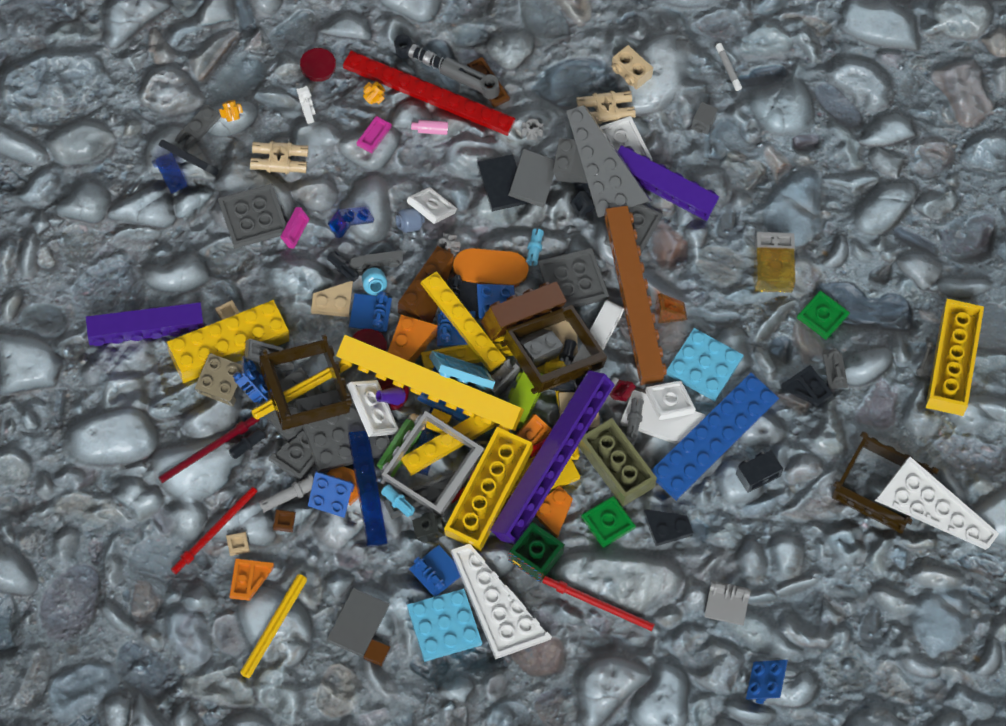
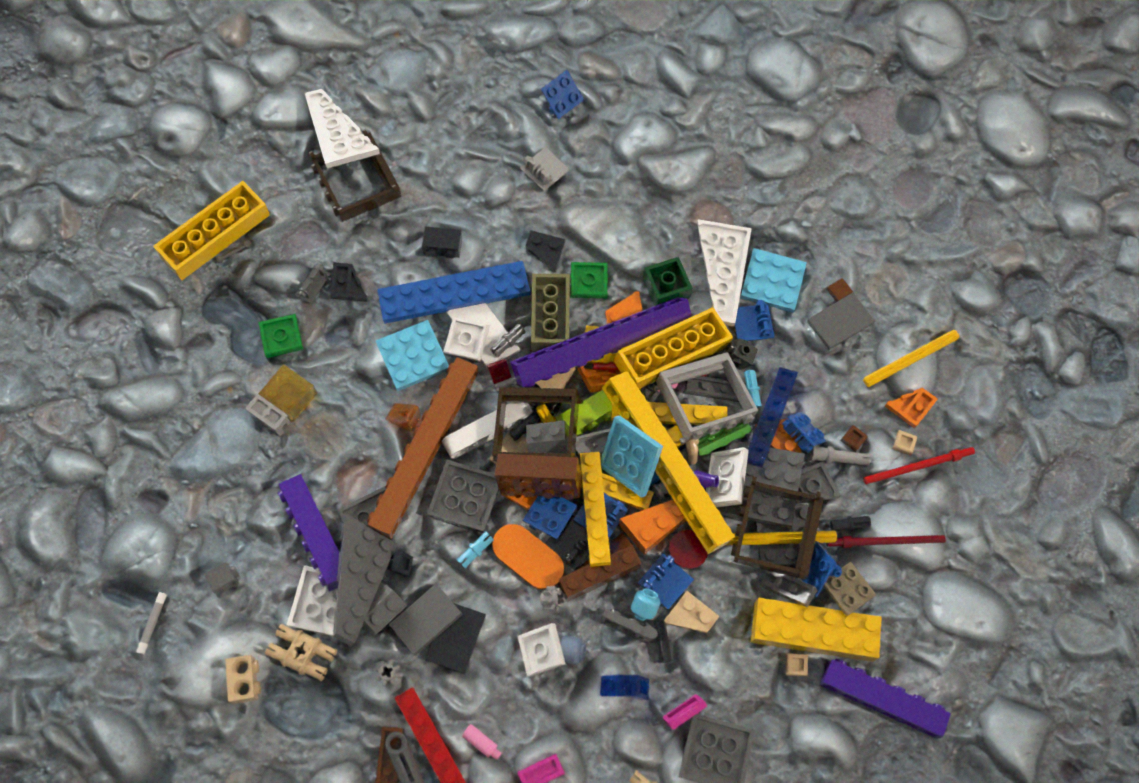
camera: 145 degrees left, 5 degrees up
red bar [542,576,655,631] -> none

